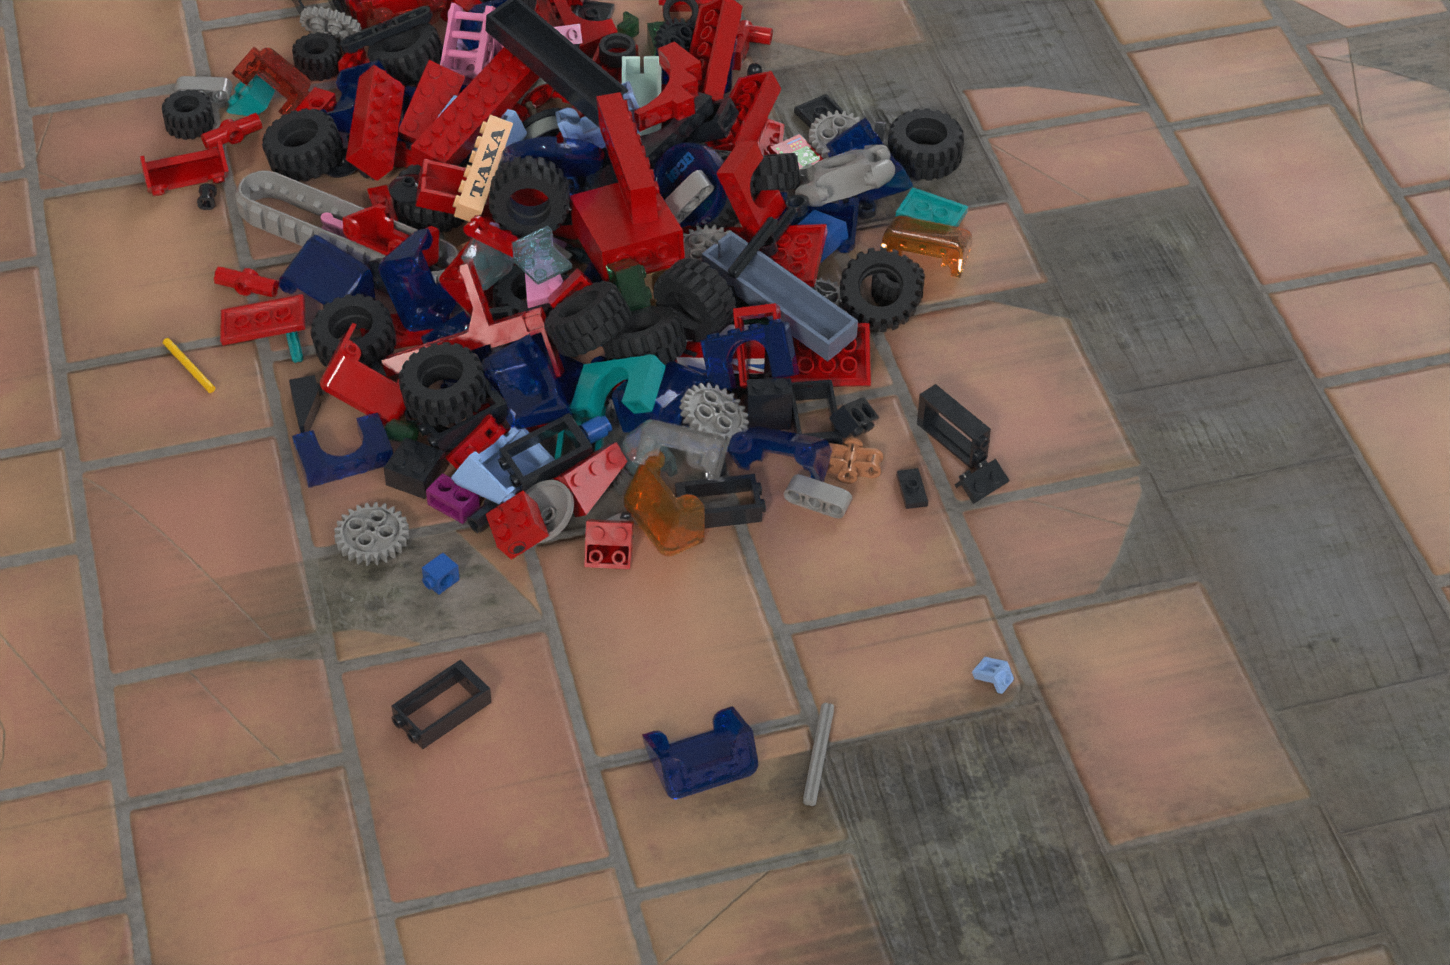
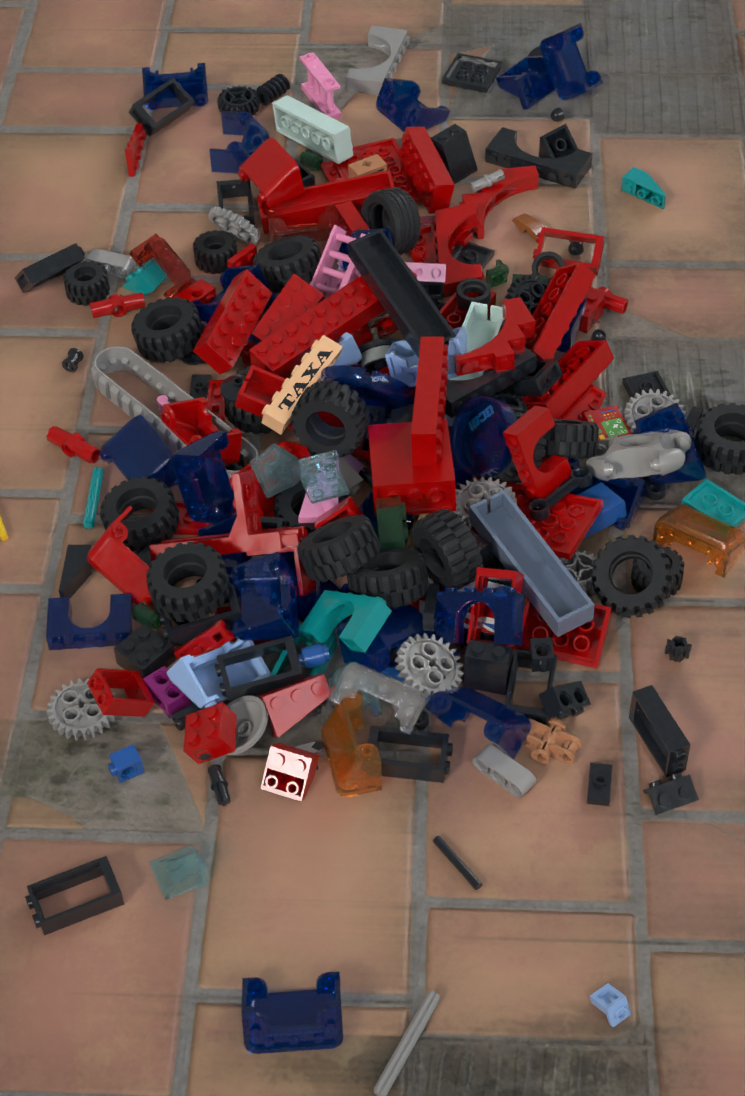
camera: 20 degrees right, 0 degrees up
red windscreen [140,140,229,196] -> none
red tile [220,294,306,345] -> none
black piece [340,6,433,54] -> none
red plate [463,215,525,258] -> none
light grey beam [664,170,714,224] -> none
black axle [728,217,778,279] -> none
none -> black window [15,243,85,293]
none -> red window [87,668,155,717]
none -> clear light blue slope [149,844,209,900]
none -> black plate [190,375,211,399]
none -> black axle [207,764,231,807]
none -> black beam [423,583,440,631]
none -> black bar [433,836,482,890]
none -> black brick [529,637,554,672]
none -> black gear [664,636,692,663]

